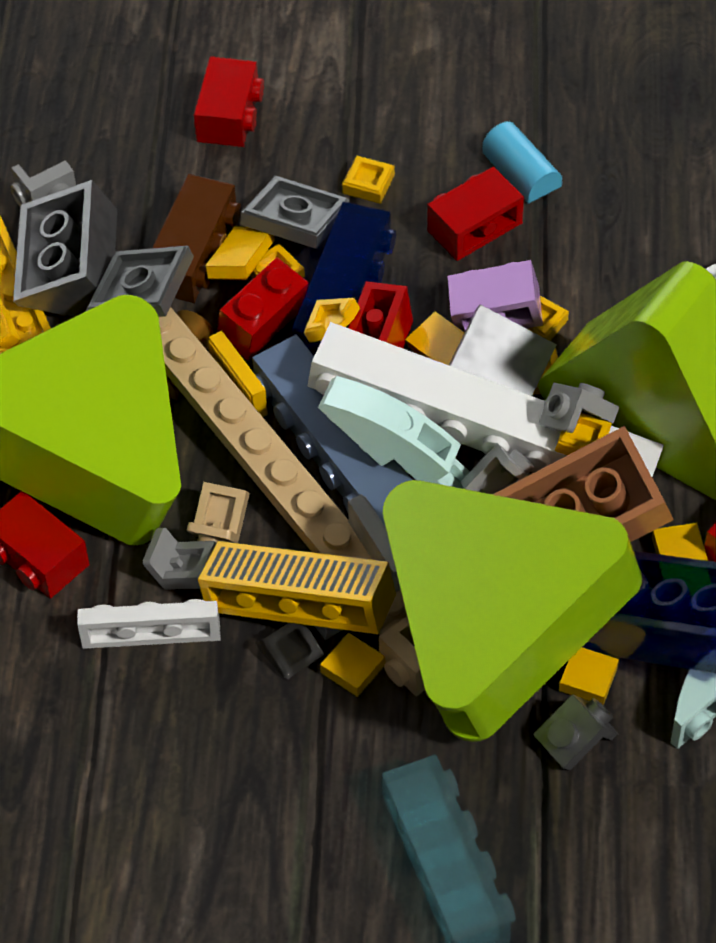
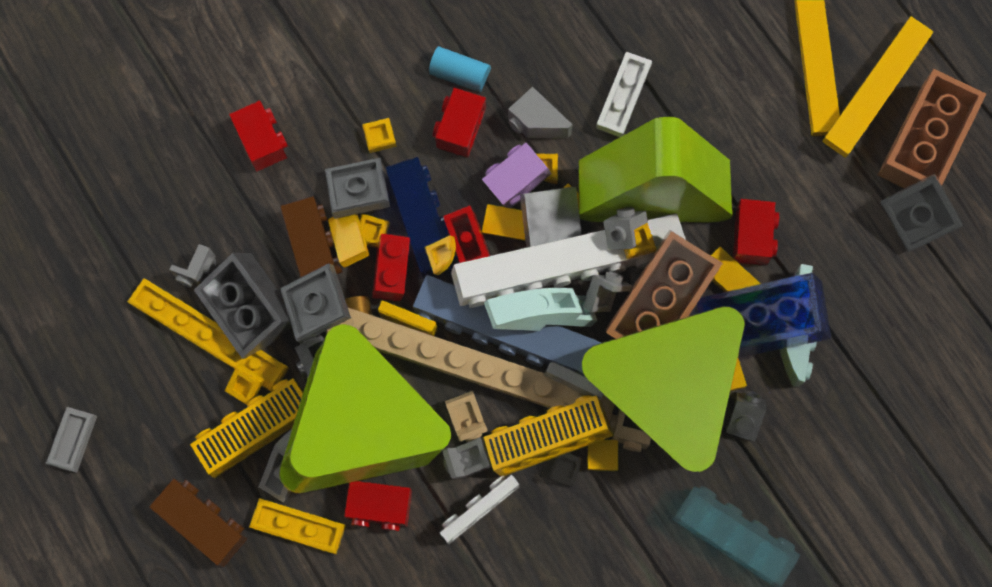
camera: 35 degrees left, 20 degrees up
none -> light grey slope [508,87,573,139]

